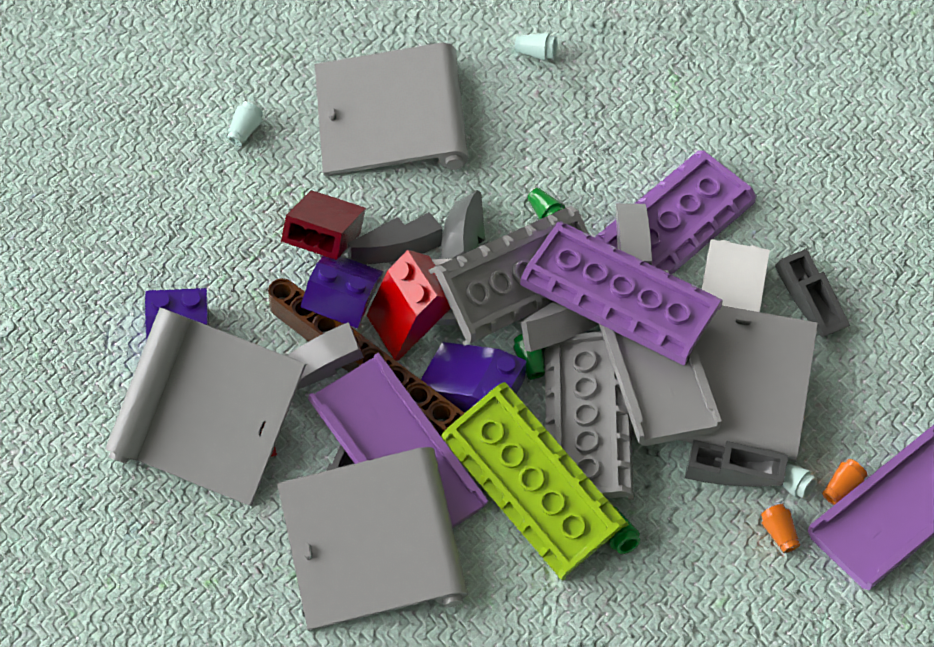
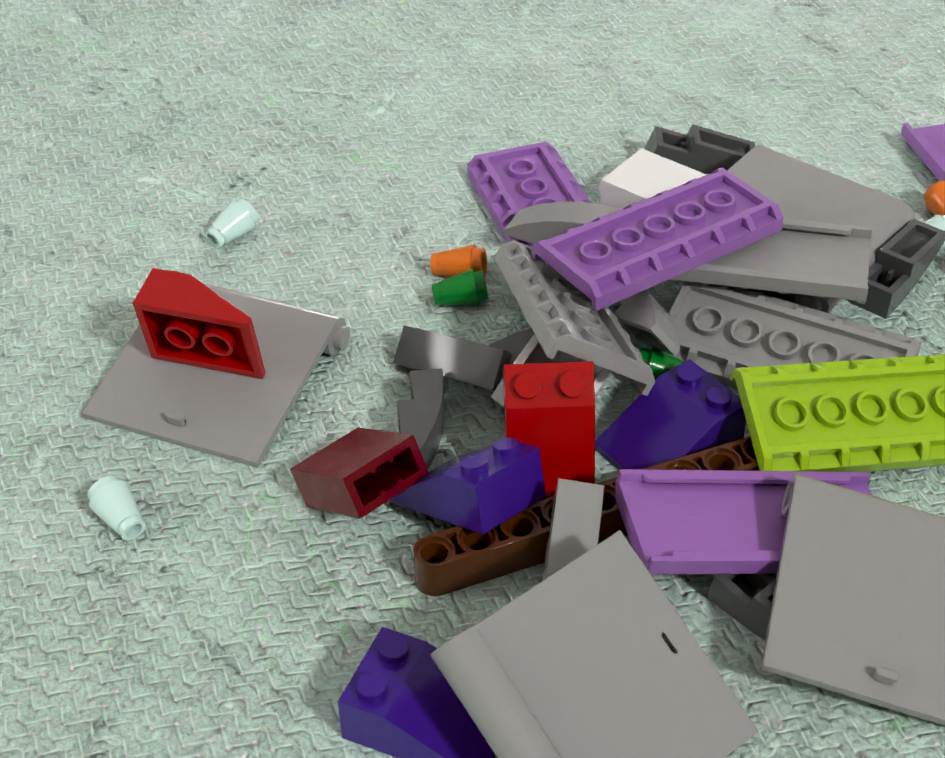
camera: 60 degrees left, 15 degrees down
none -> red slope [132,268,266,379]
none -> orange cone [431,244,488,277]

